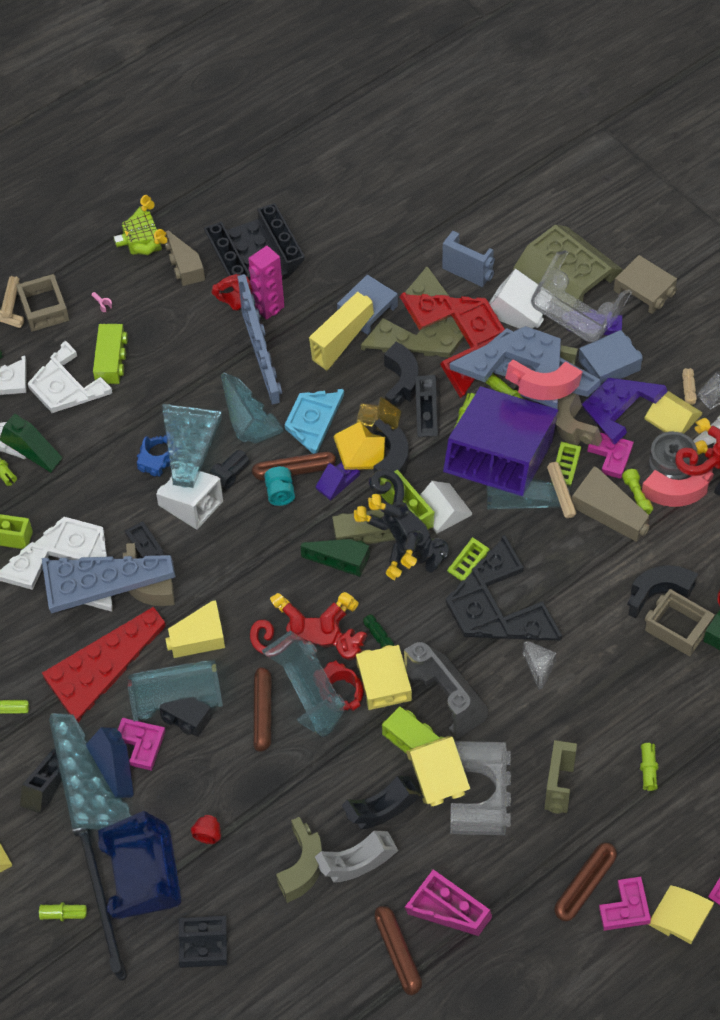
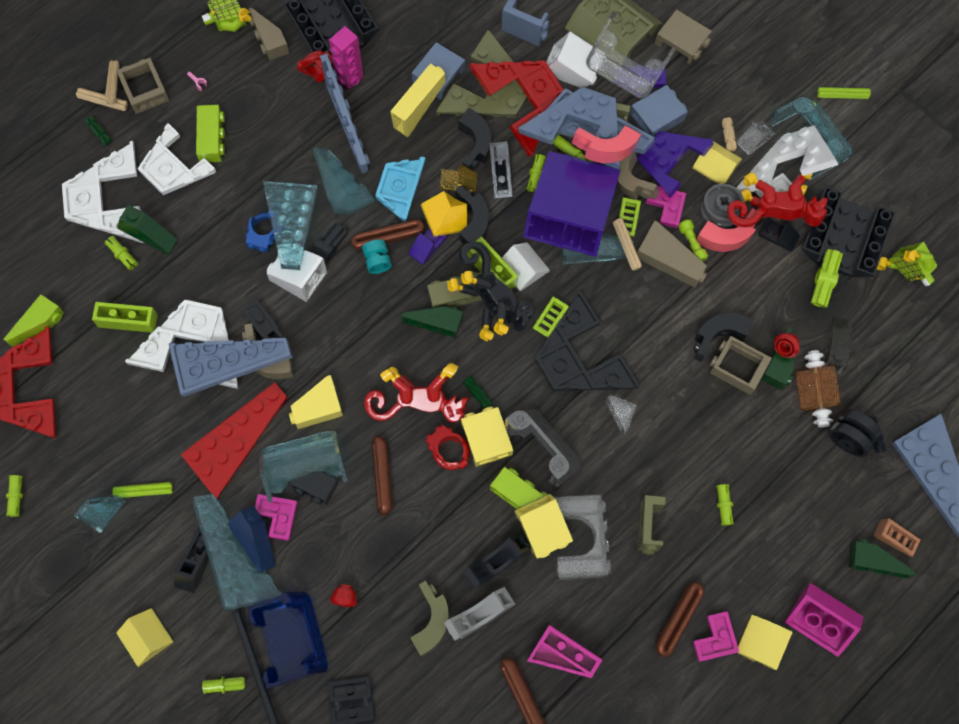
camera: 10 degrees left, 15 degrees up
clear light blue windscreen [262,630,345,737] -> none

